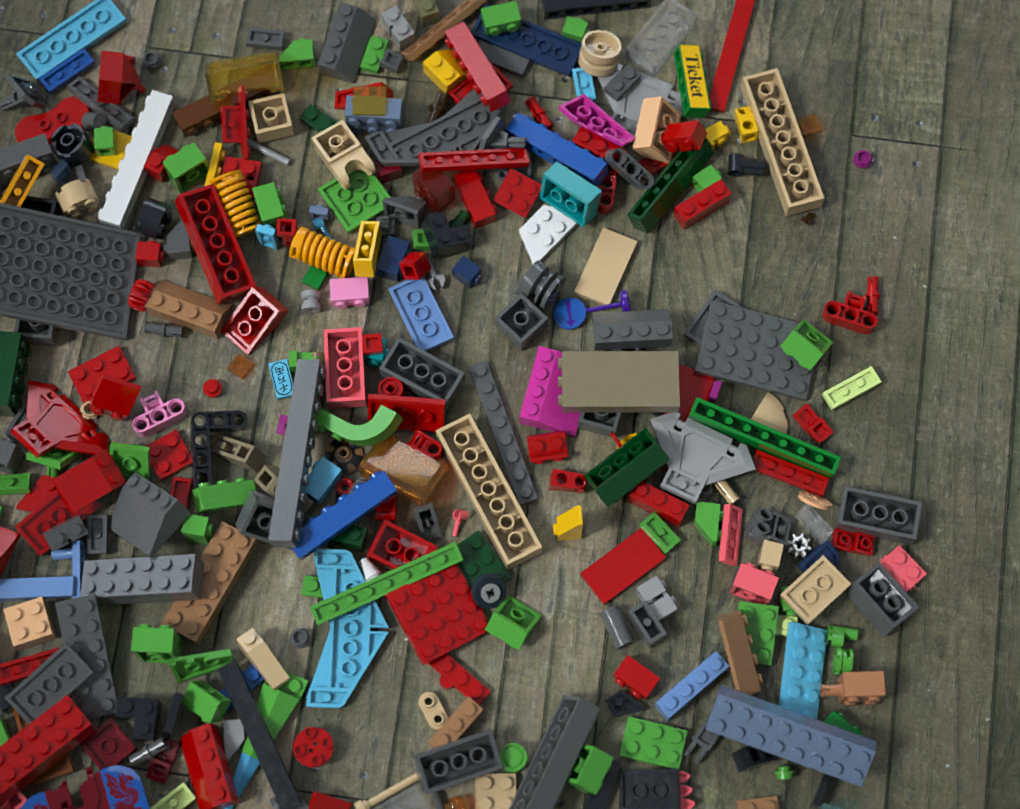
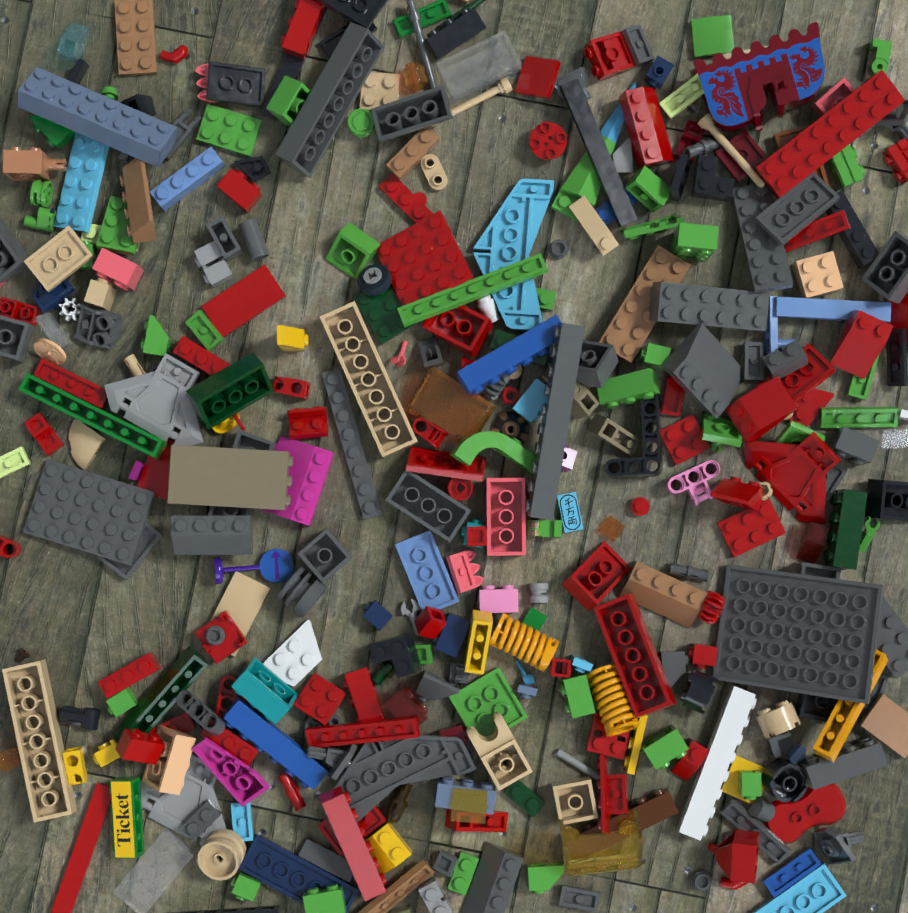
camera: 175 degrees left, 15 degrees up
coral plate [719,504,743,566] -> none
bright green slope [780,318,833,370] -> none
none -> red piece [194,610,248,664]
none -> dark grey plate [206,626,225,645]
none -> coral plate [446,550,484,593]
none -> tan piece [697,113,765,188]
none -> clear red slope [796,522,830,564]

